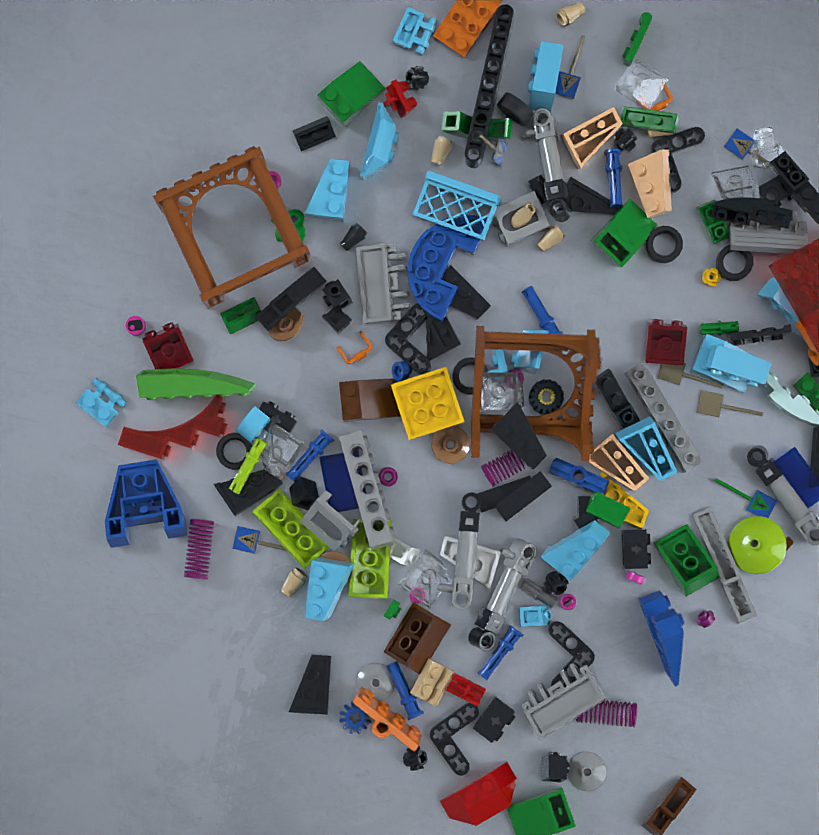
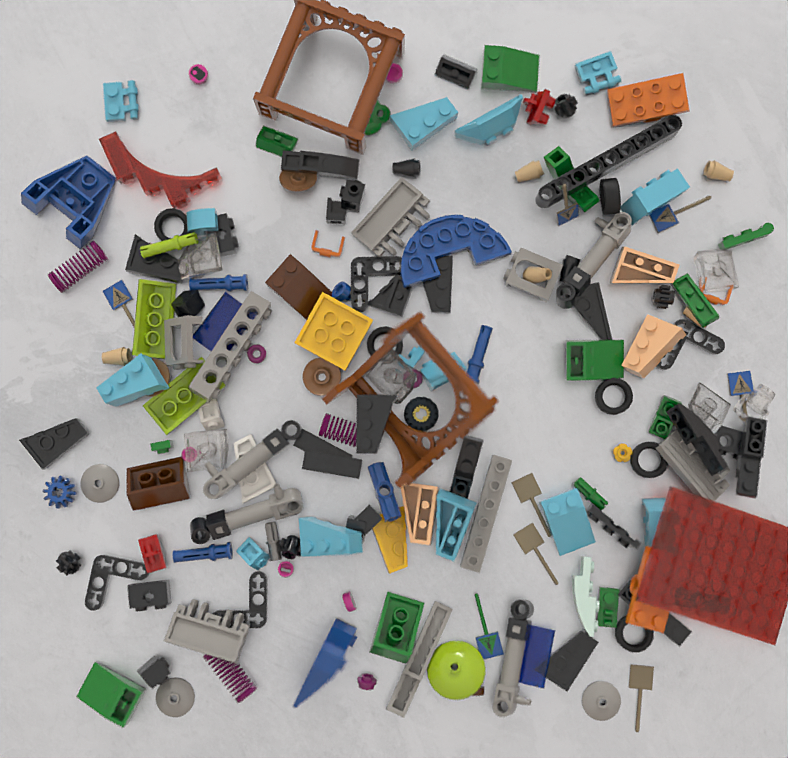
camera: 50 degrees right, 0 degrees up
bright green slope [136,368,256,400] -> none
dark red plate [142,322,194,369] -> none
orange plate [353,687,422,751] -> none
blue pin [386,661,424,721] -> none
tan bracket [410,658,454,706] -> none
medium azure fence [412,171,501,241] -> none
red wedge [440,762,517,826] -> none
tan cone [537,225,566,252] -> none
green slope [585,492,630,528] -> none
blue pin [604,148,623,208] -> none
black brick [621,529,651,569] -> none
dark red plate [645,319,687,365] -> none
medium azure wedge [705,345,772,387] -> none

